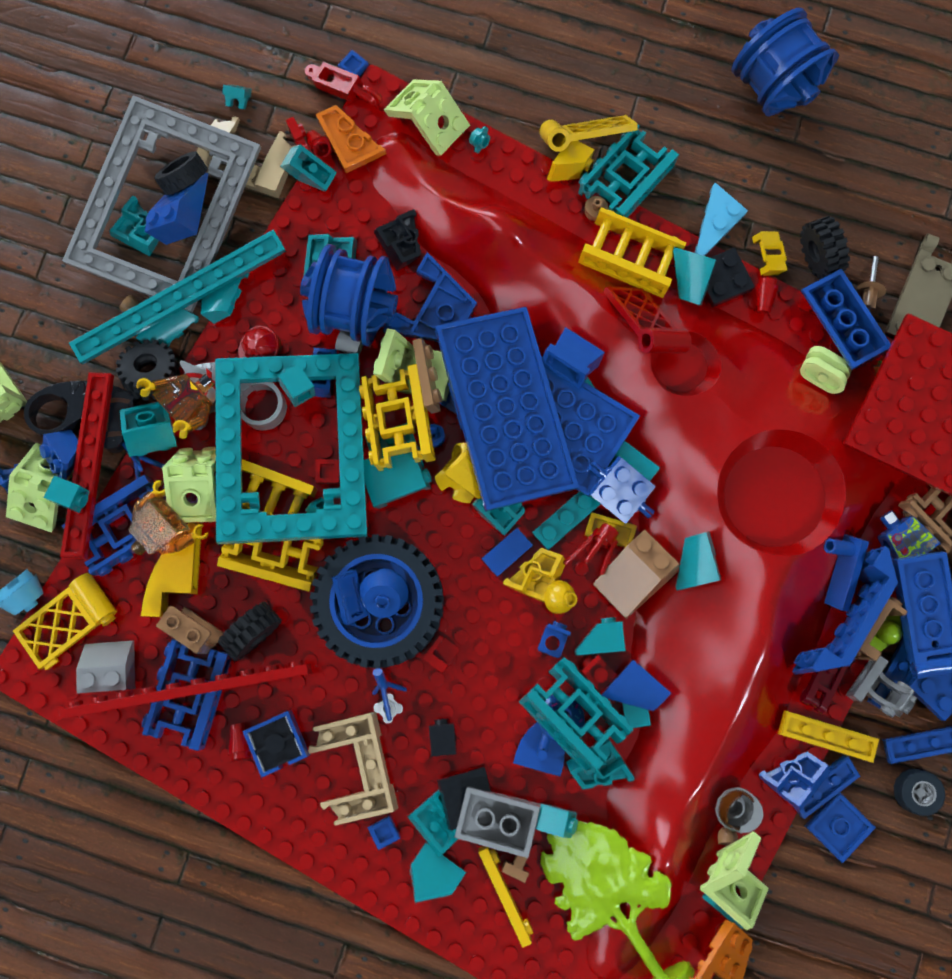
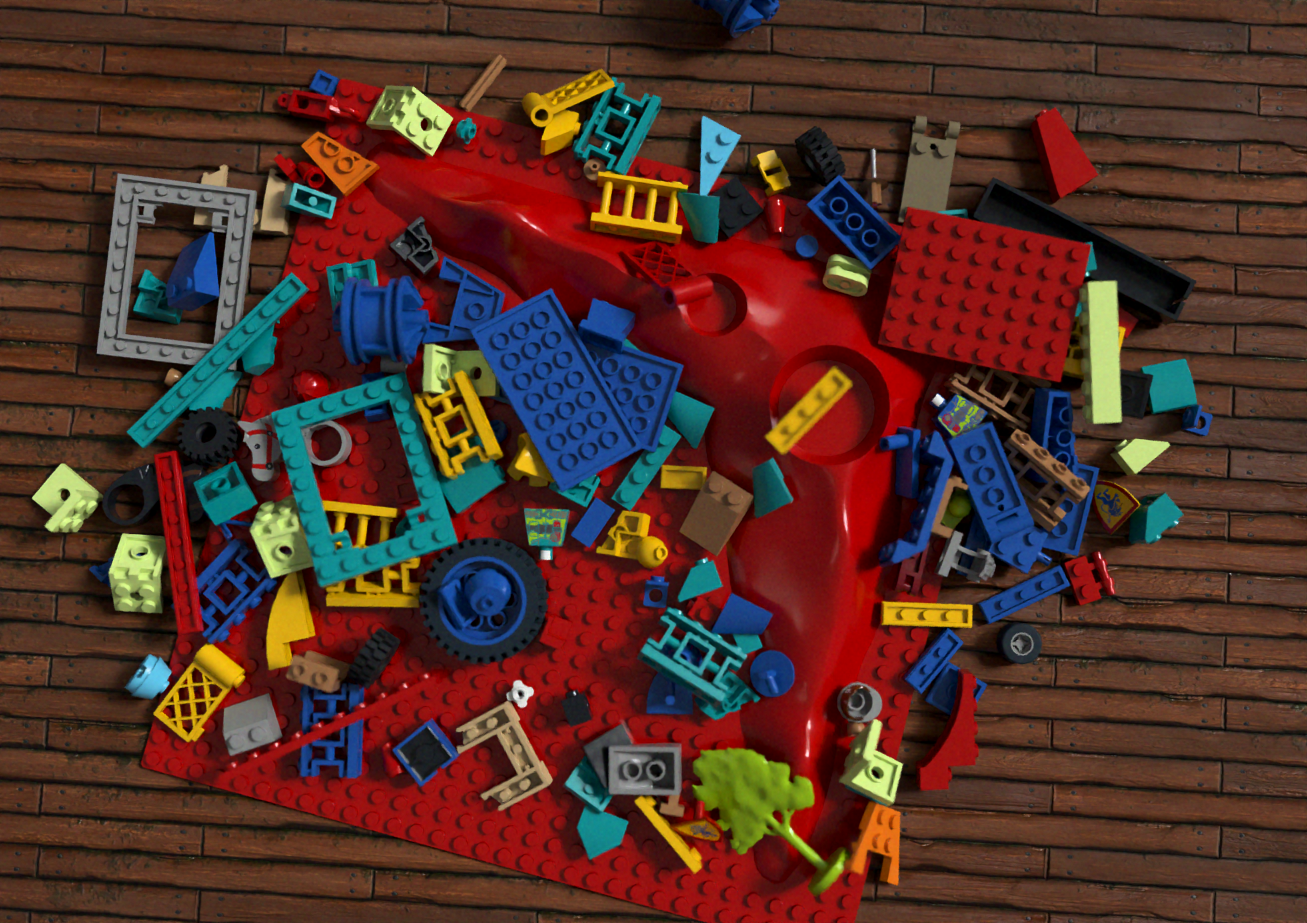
camera: 15 degrees left, 5 degrees up
blue slope [39,430,78,480] -> none
teal brick [43,476,90,513] -> none
clear orange torso [129,480,209,555] -> none
torso [136,374,215,439] -> none
black tyre [154,151,208,195] -> none
teal tile [222,84,252,109] -> none
teal brick [278,364,315,407] -> none
blue tile [367,815,401,850] -> none
blue plant [372,668,407,721] -> none
medium nougat plate [413,338,442,414] -> none
teal brick [535,804,578,838] -> none
red plant [563,523,619,575] -> none
plate [588,456,656,524] -> none
blue slope [759,752,830,810] -> none
none -> medium nougat axle [459,54,507,112]
none -> torso [524,508,570,560]
none -> shield [670,801,724,843]
none -> blue shield [750,650,795,697]
none -> yellow fence [765,367,852,454]
none -> blue tile [795,235,818,259]
none -> red arch [915,669,979,791]

